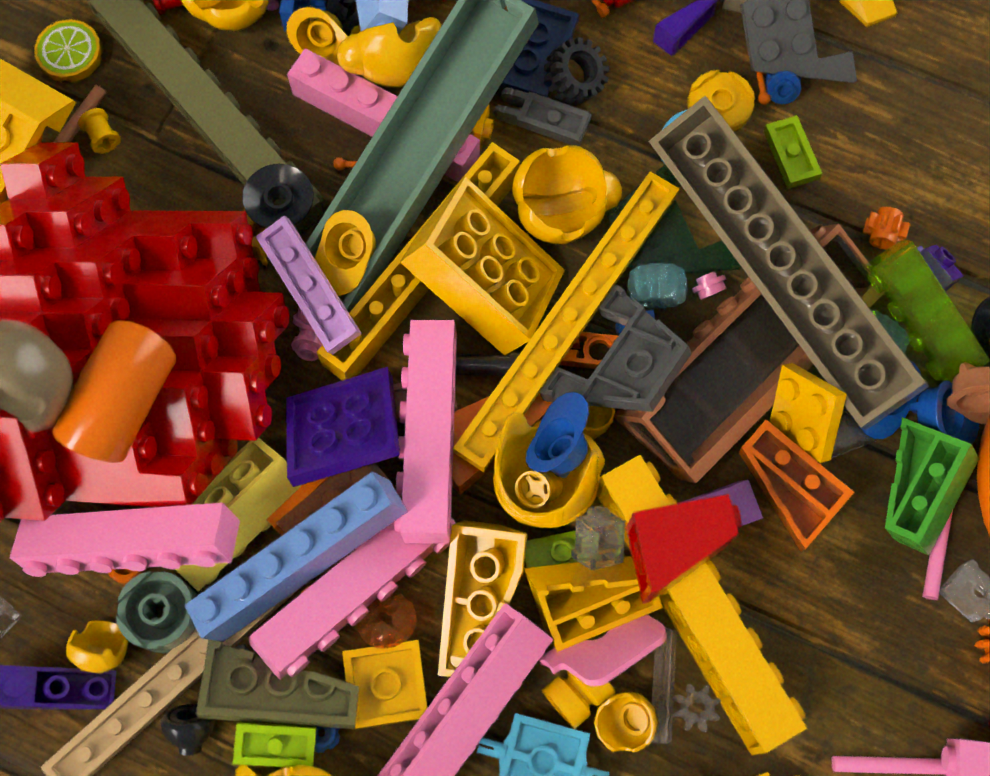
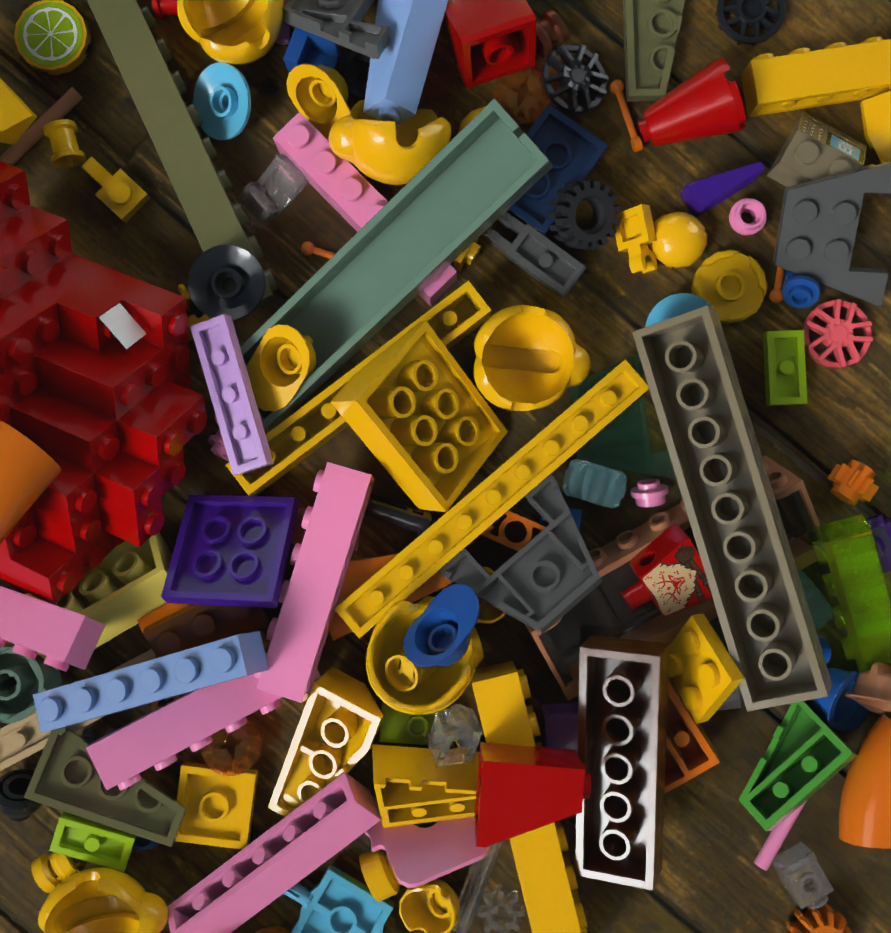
camera: 15 degrees right, 15 degrees up
none -> yellow plate [81,156,151,223]
none -> white sticker [99,303,147,349]
none -> medium azure dish [193,62,251,140]
none -> clear slope [233,154,309,235]
none -> reddish brown brick [575,635,669,890]
none -> yellow plate [613,204,657,274]
none -> torso [620,523,712,616]
none -> yellow hair [648,211,707,268]
none -> bright pink plate [729,198,767,236]
none -> coral wheel [802,299,873,369]

